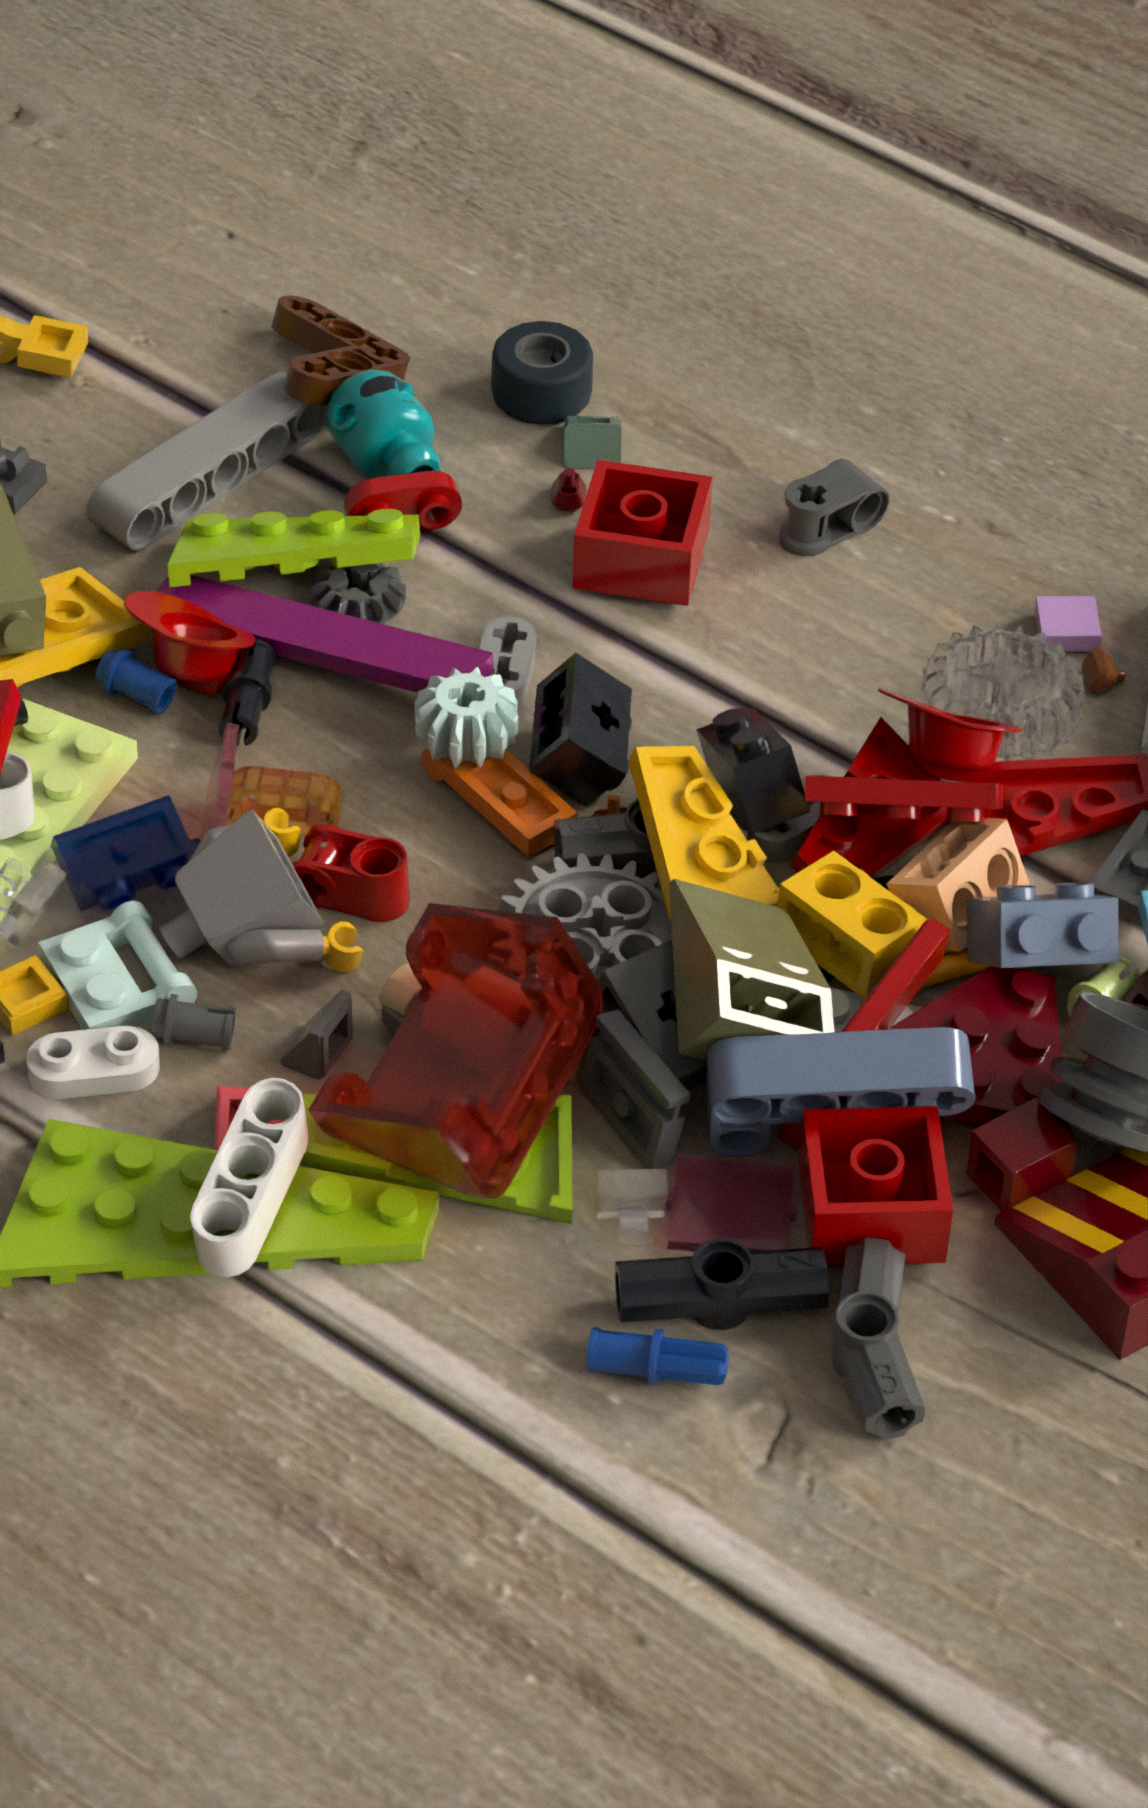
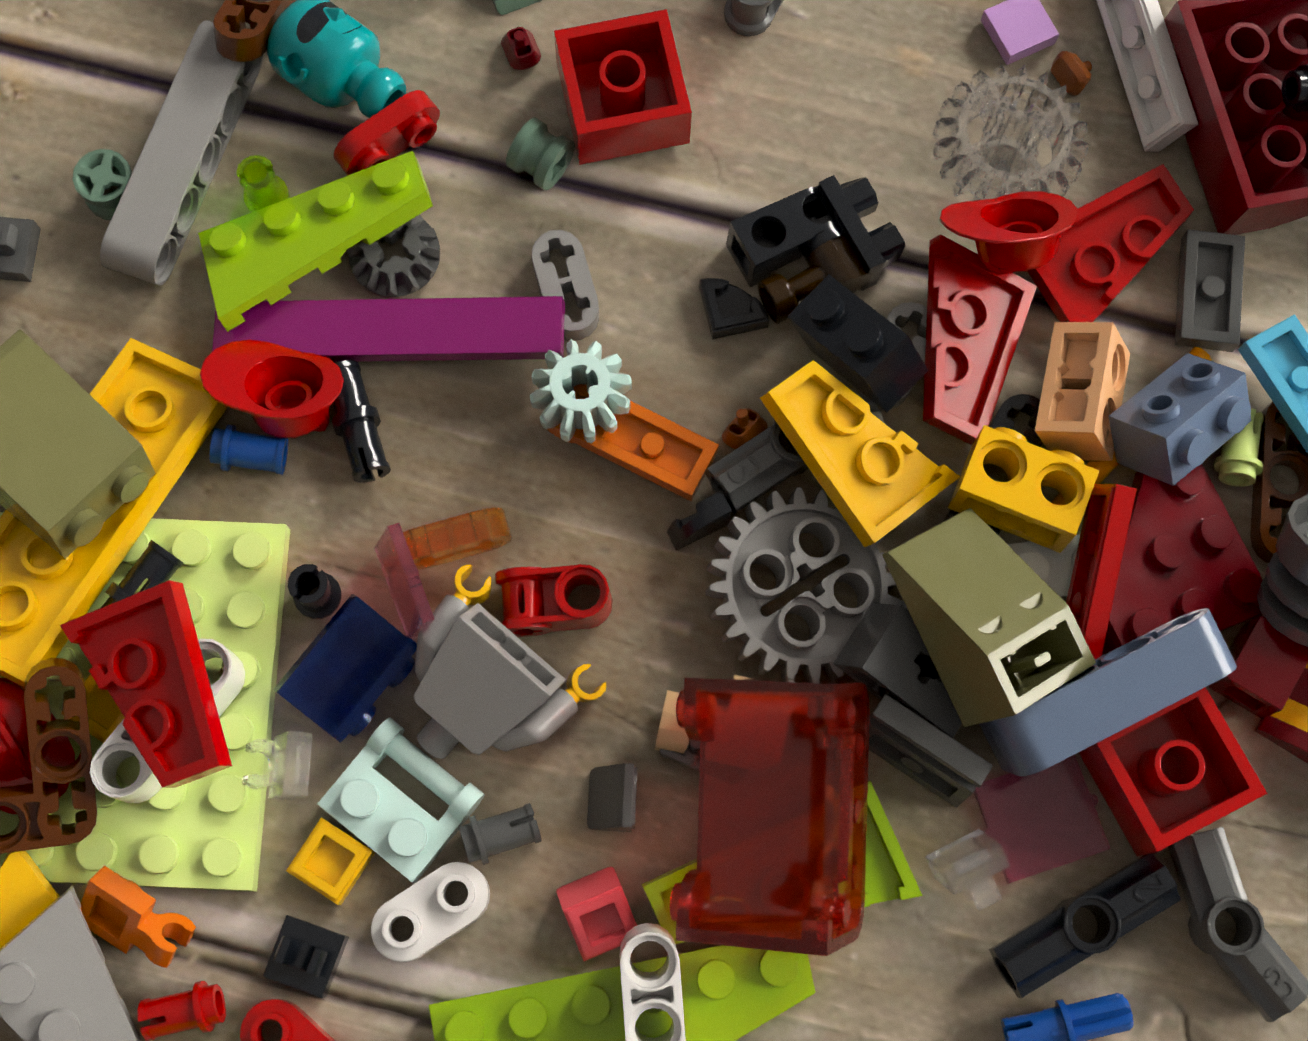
camera: 25 degrees left, 30 degrees up
black brick [529,652,632,807] -> none
red wing [805,776,1004,822] -> none
none -> sand green wheel [72,149,132,220]
none -> clear neon green pin [236,155,289,212]
none -> black pin [288,564,342,619]
none -> sand green wheel [506,117,575,191]
none -> black tile [667,492,732,551]
none -> black tile [699,278,770,340]
none -> black hips [726,175,906,324]

